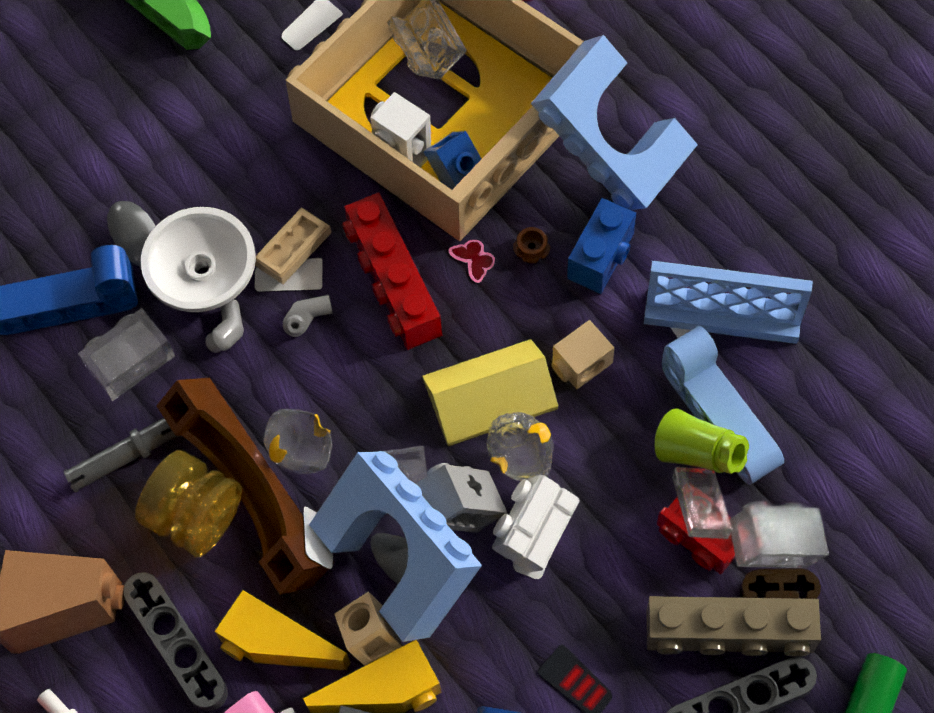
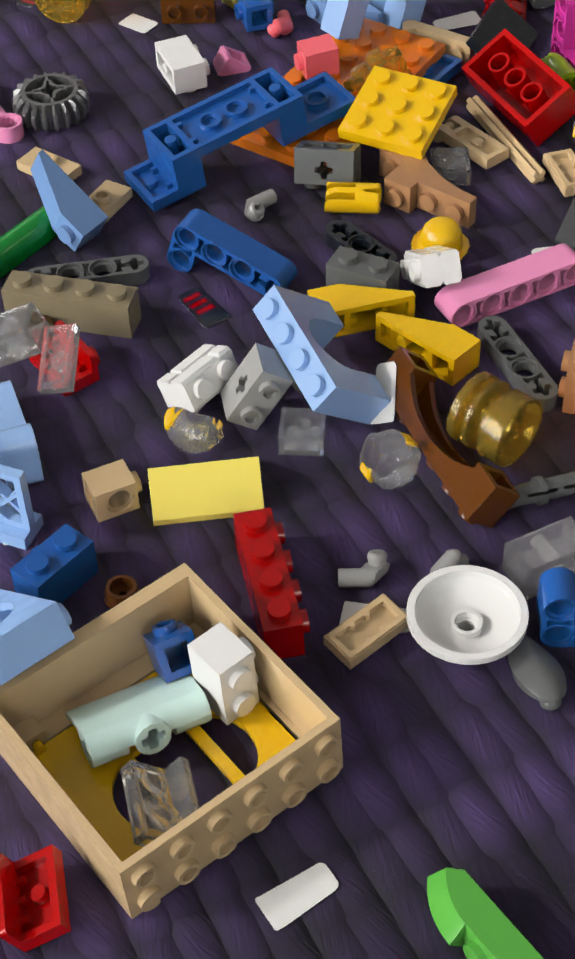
camera: 170 degrees left, 20 degrees down
tan brick [334,592,402,666] -> none
lime plant [655,408,749,474] -> none
none -> light aqua panel [65,674,212,768]

